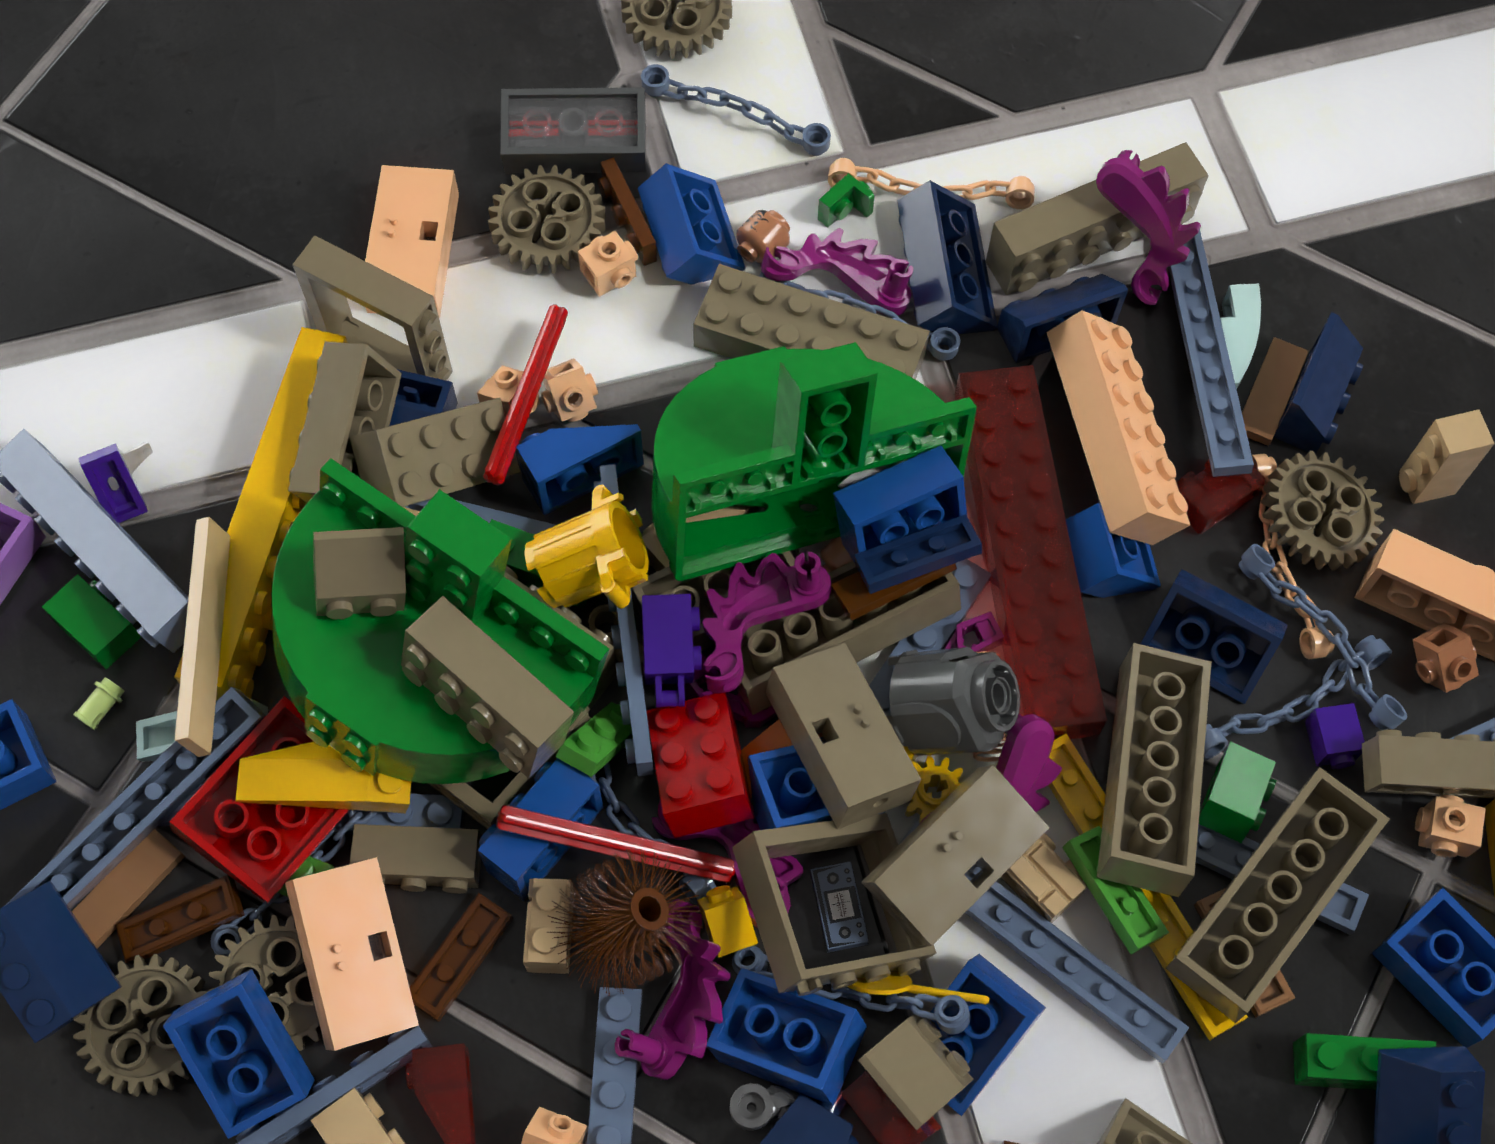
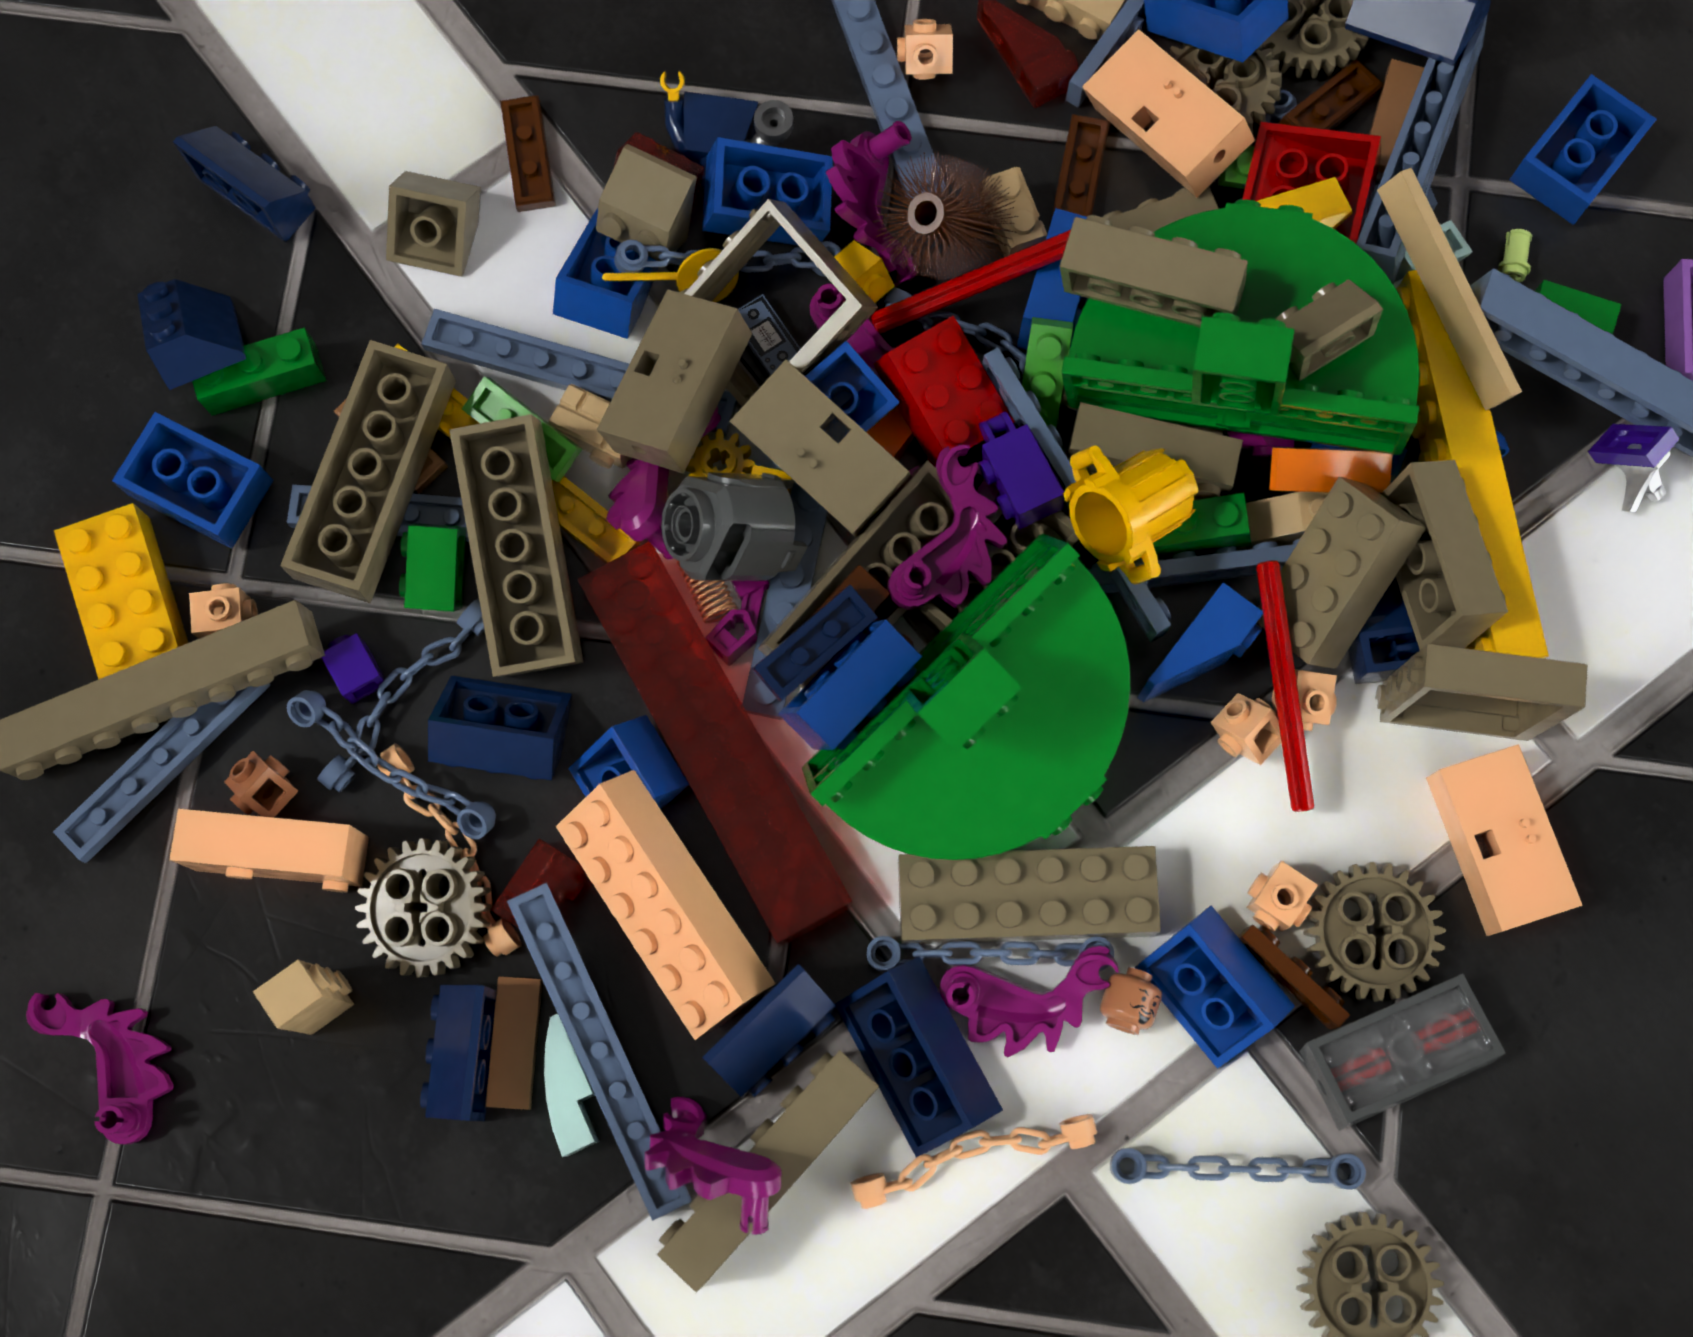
camera: 160 degrees right, 10 degrees up
green bracket [818,173,875,227] -> none

